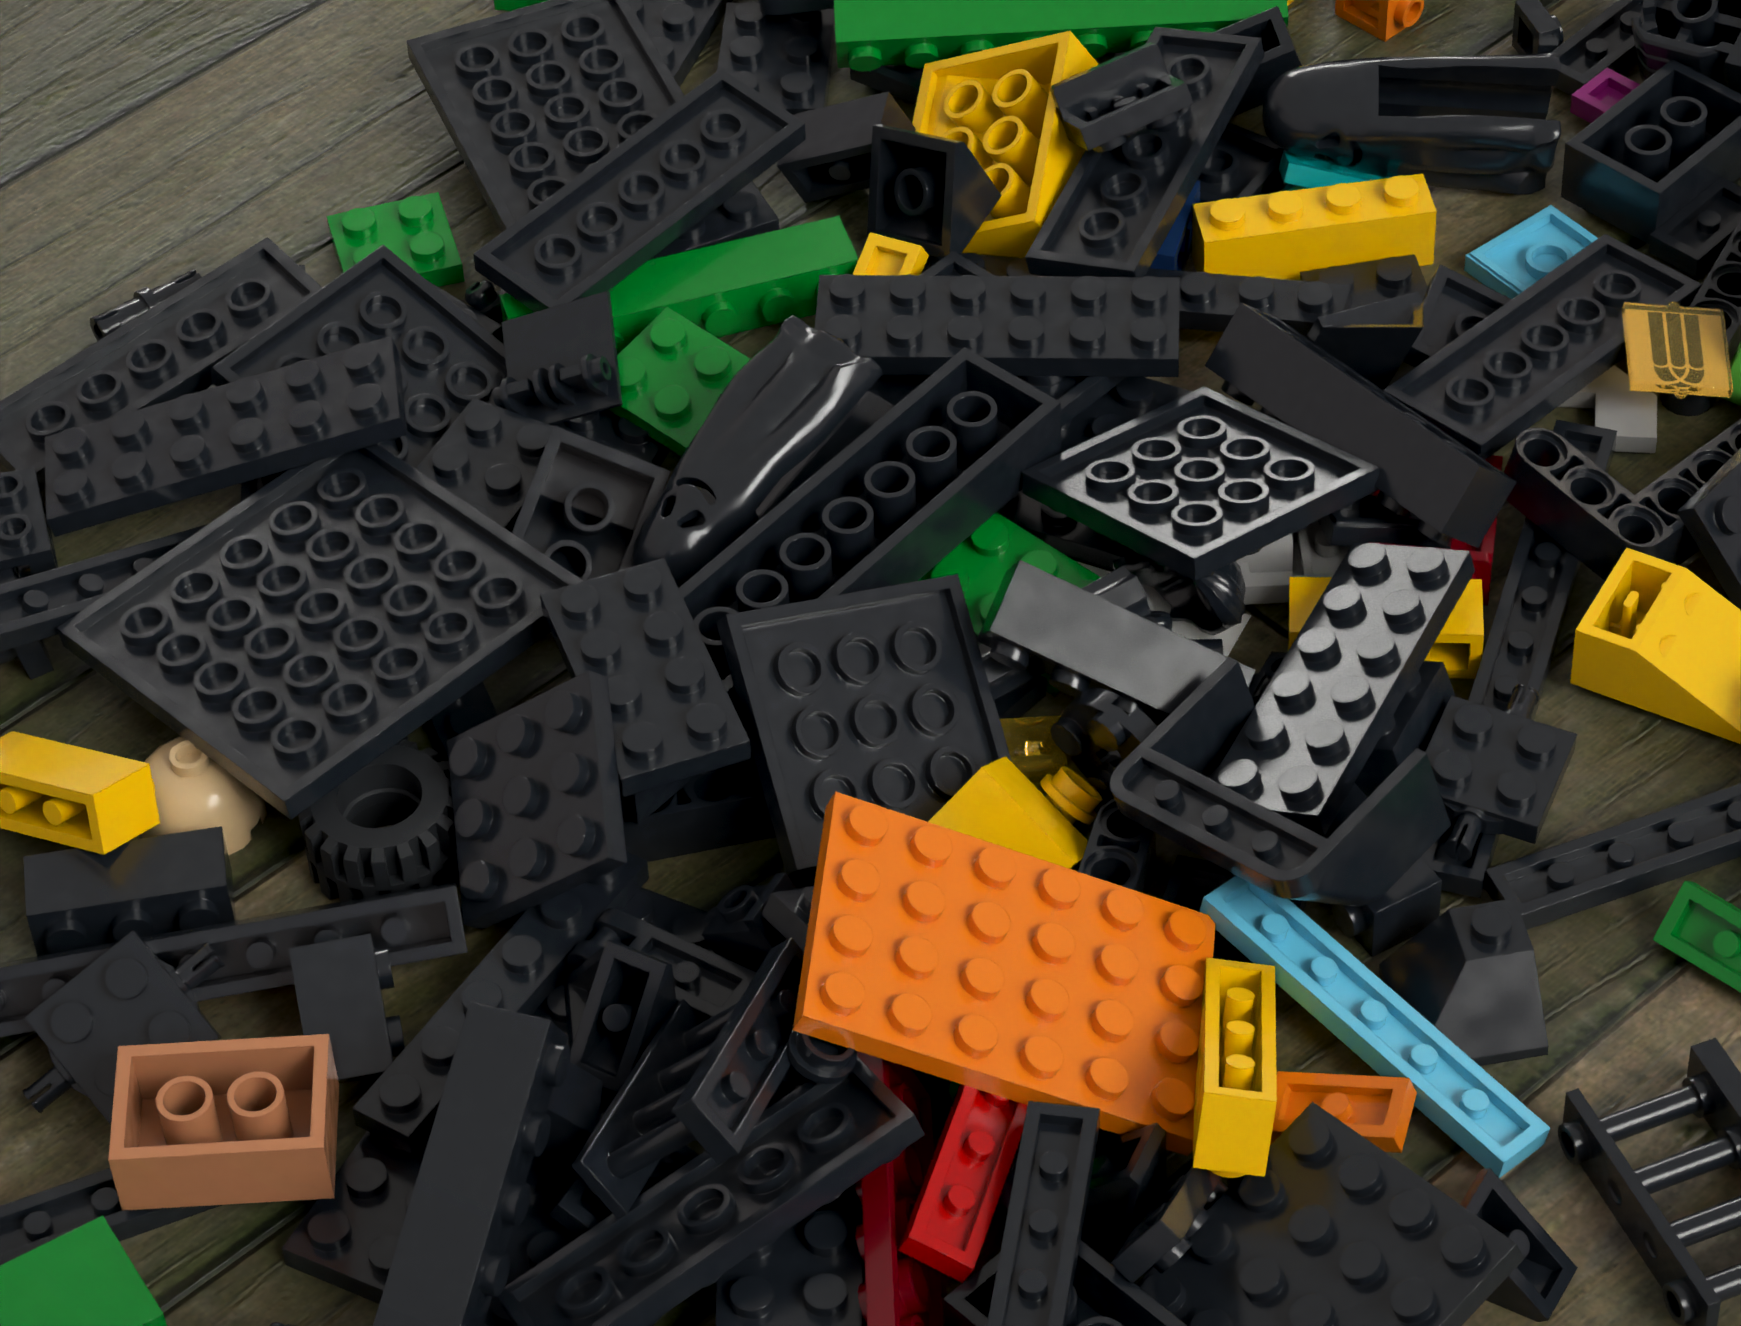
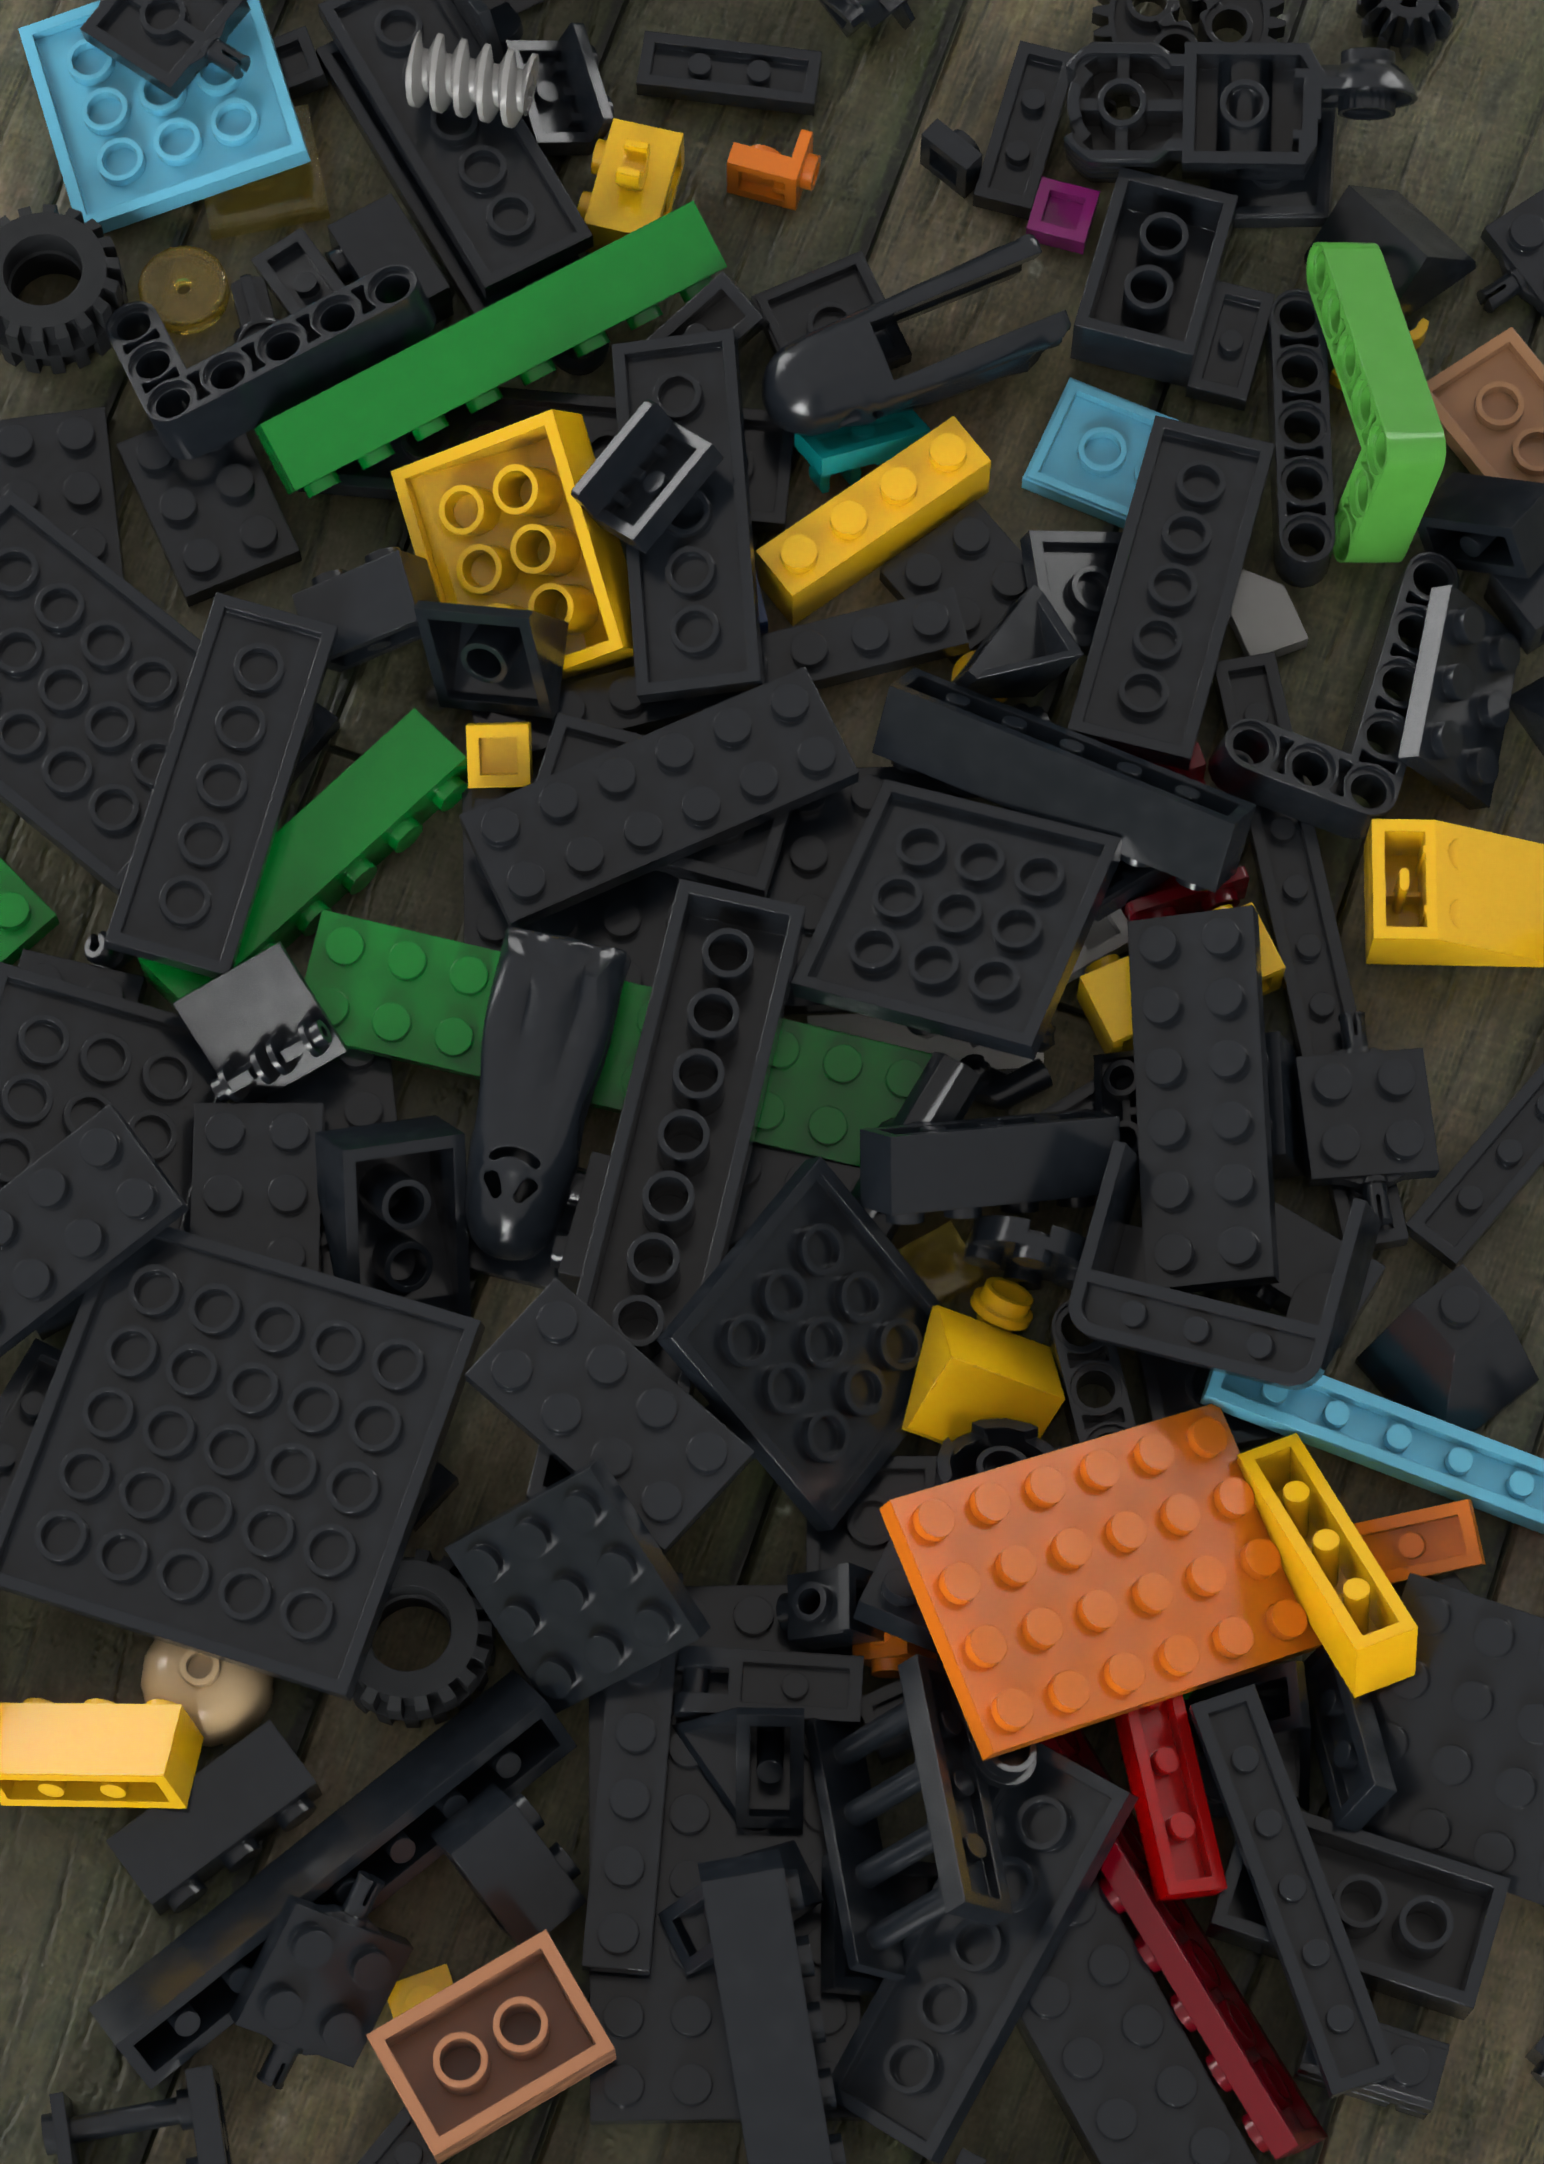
camera: 30 degrees left, 25 degrees up
clear yellow piece [1622,301,1733,399] -> none

